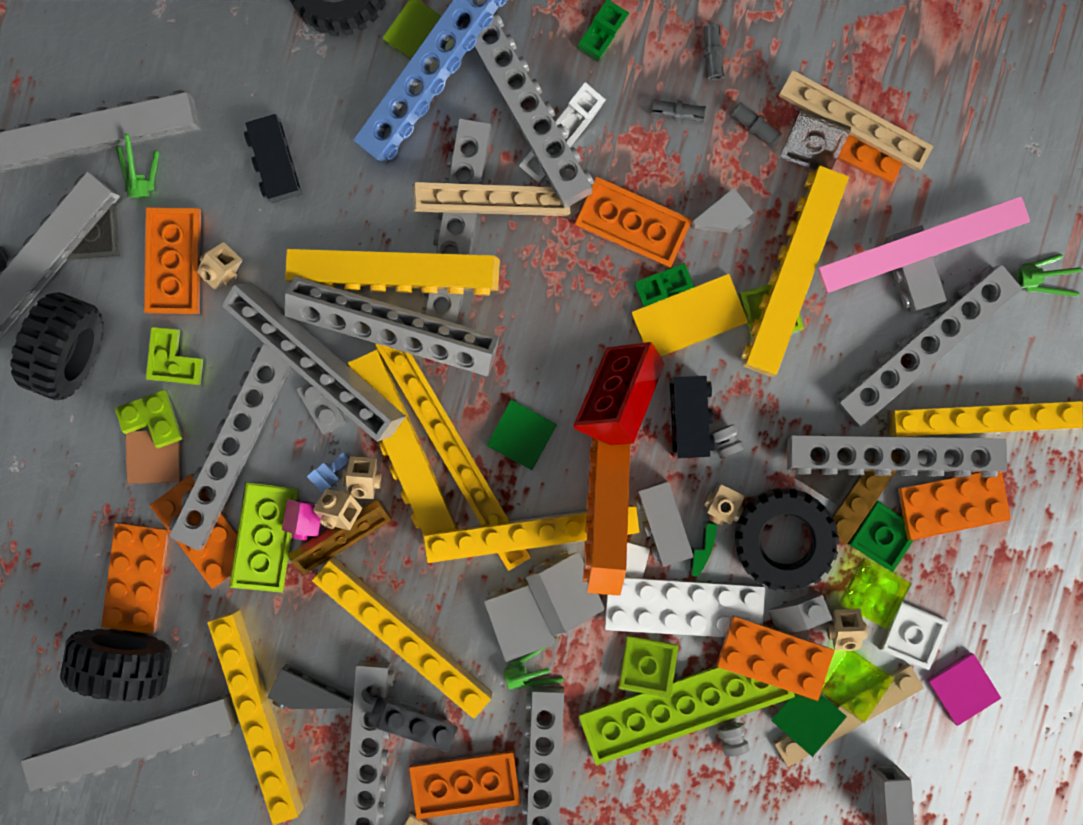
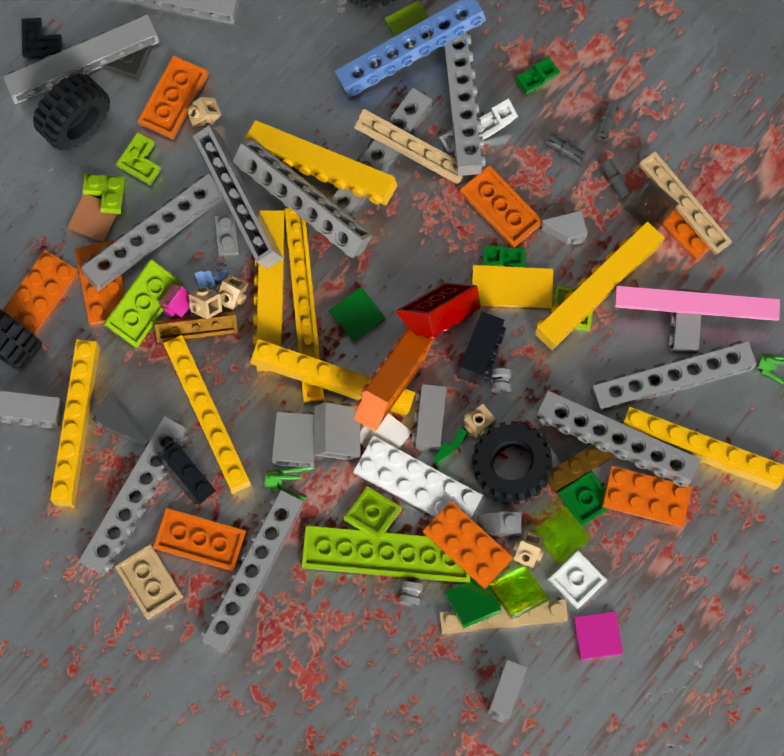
camera: 25 degrees right, 15 degrees down
bright green plant [116,133,159,198] -> none
black brick [244,114,303,203] -> none

